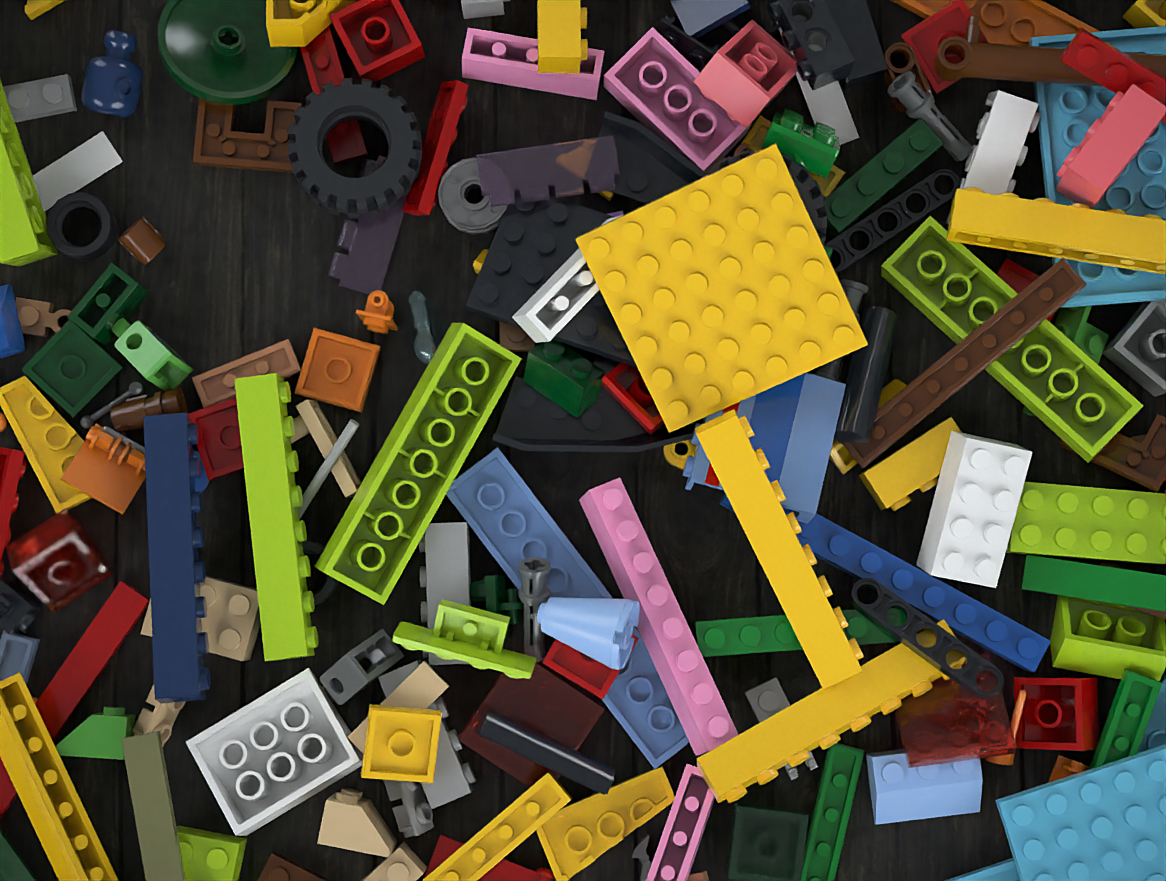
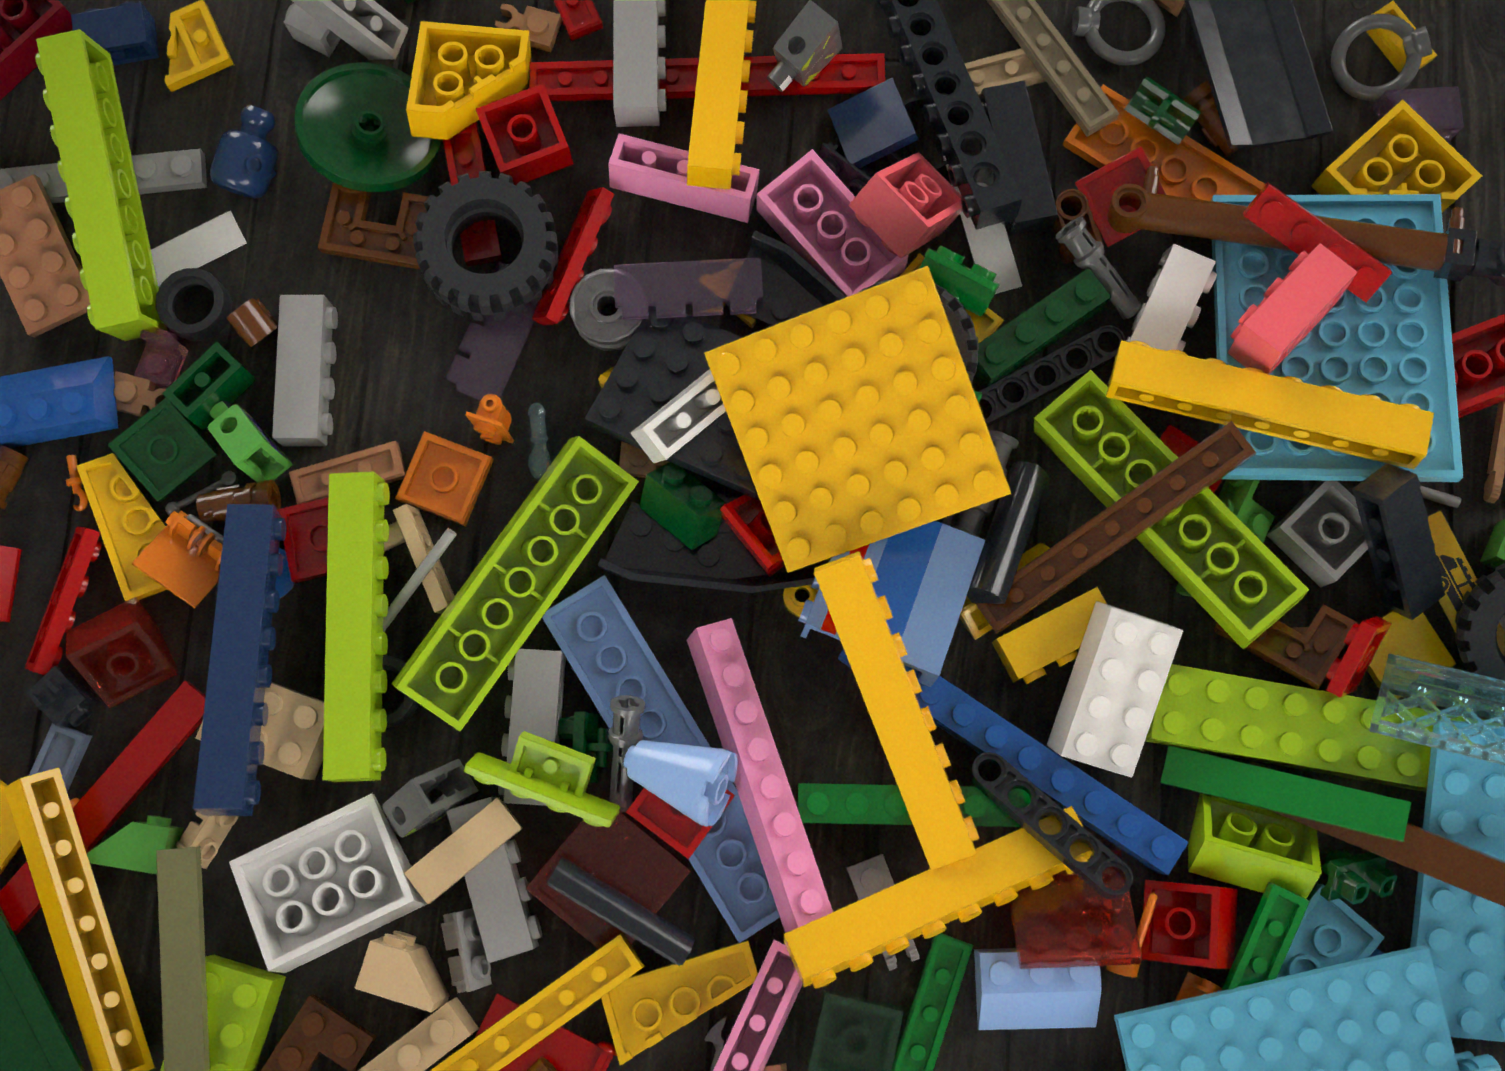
camera: 10 degrees right, 5 degrees down
yellow tile [361,704,442,783] -> none
none -> clear pink bracket [134,329,188,388]
none -> light grey brick [272,295,338,446]

